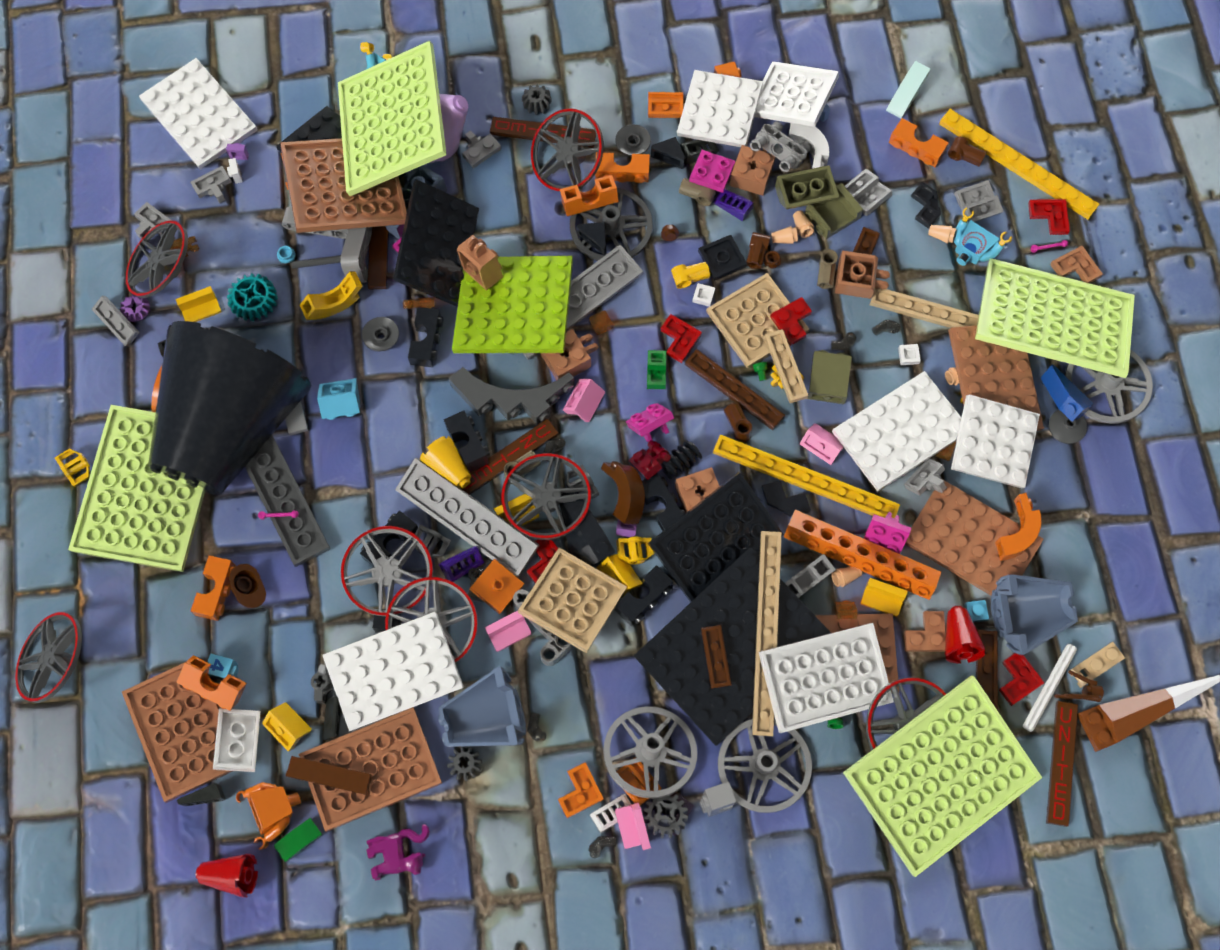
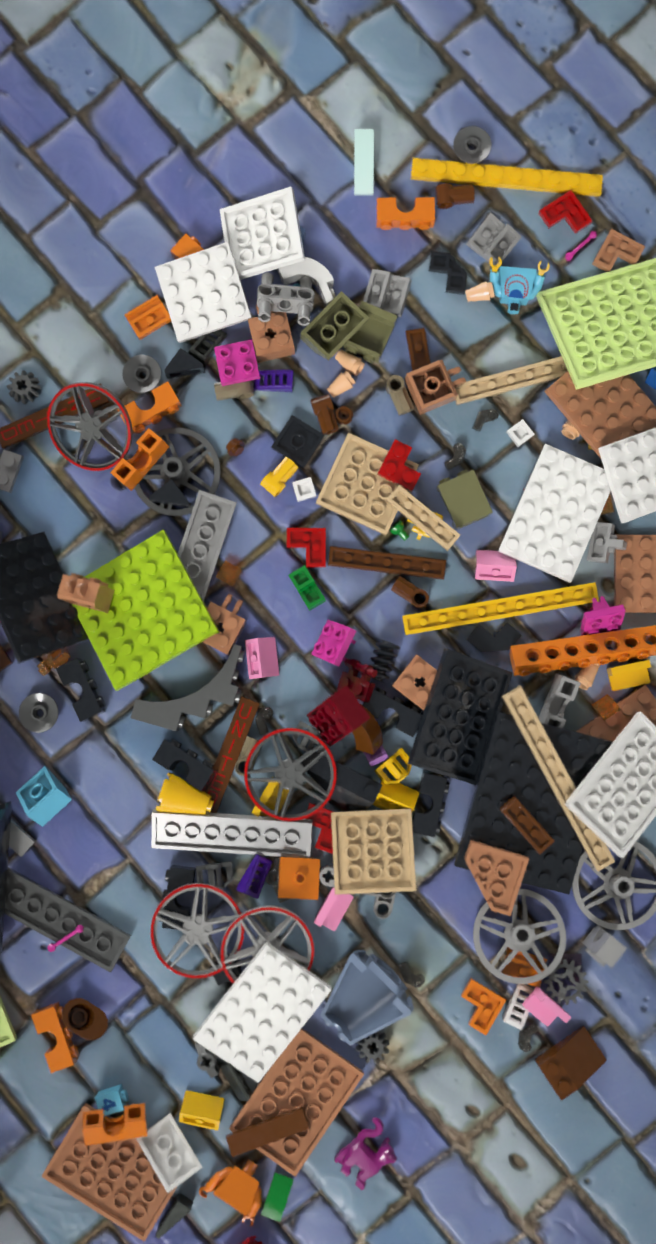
camera: 30 degrees left, 15 degrees up
none -> dark red slope [307,685,371,747]
none -> dark grey dish [453,126,492,164]
none -> nougat plate [464,840,529,916]
none -> reddish brown slope [534,1025,607,1101]

